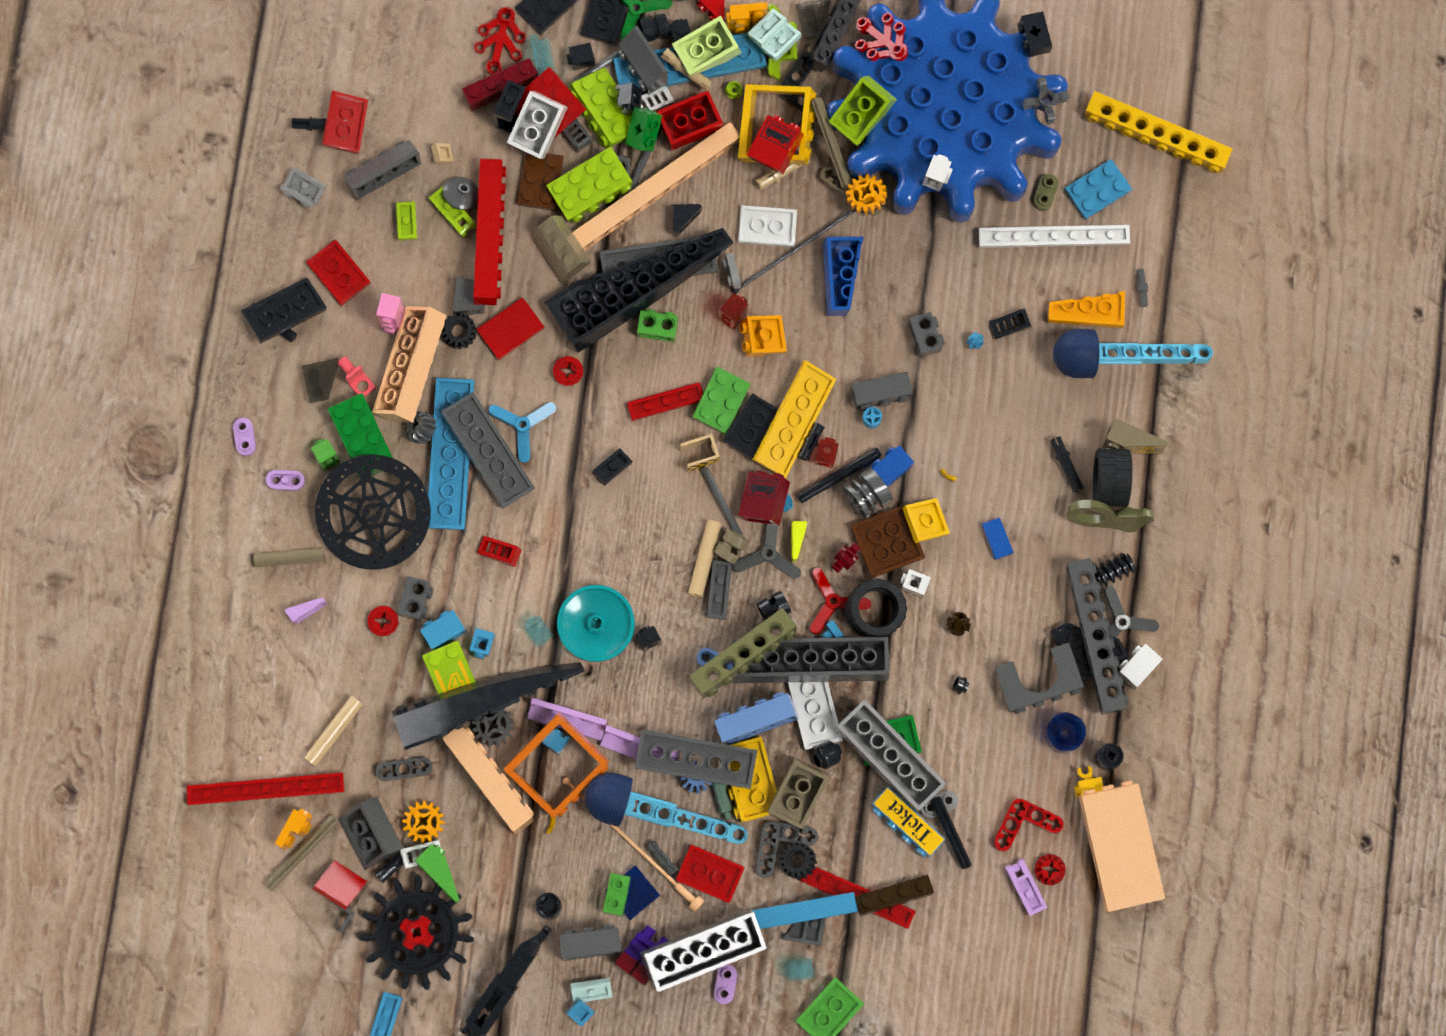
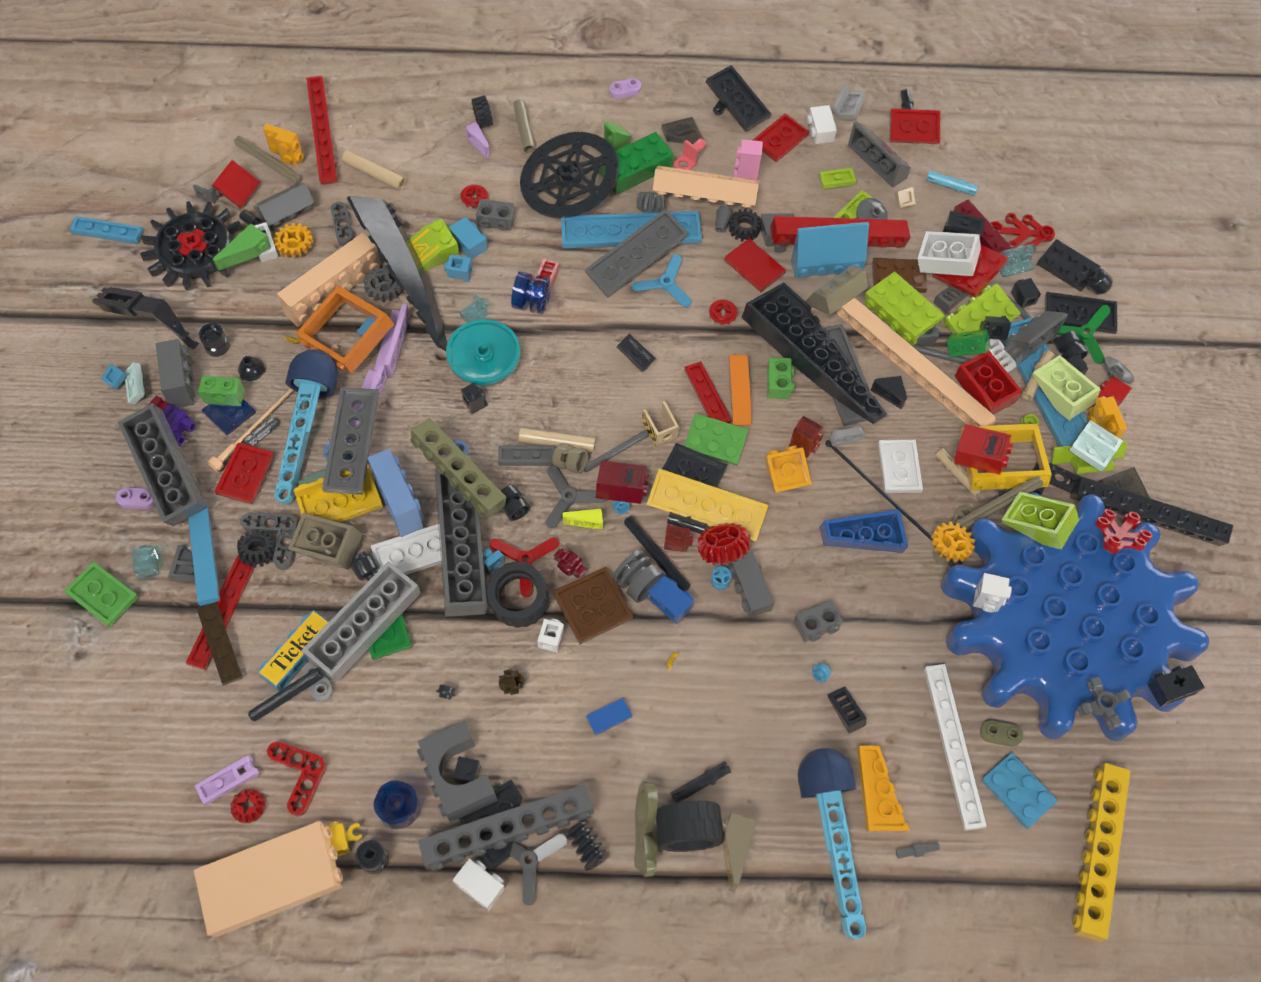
camera: 85 degrees right, 15 degrees down
lavender plate [266,470,305,491] -> none
yellow plate [902,498,950,543] -> none
none -> black piece [238,356,266,381]
none -> black brick [453,756,481,785]
none -> black tyre [471,95,493,129]
none -> clear blue wheel [511,271,551,315]
none -> red gear [697,522,750,565]
none -> dark grey cone [715,205,733,233]
none -> orange slope [729,355,752,426]
none -> dark azure slope [791,222,869,278]
none -> white brick [806,105,837,144]
none -> medium azure pin [926,170,978,196]

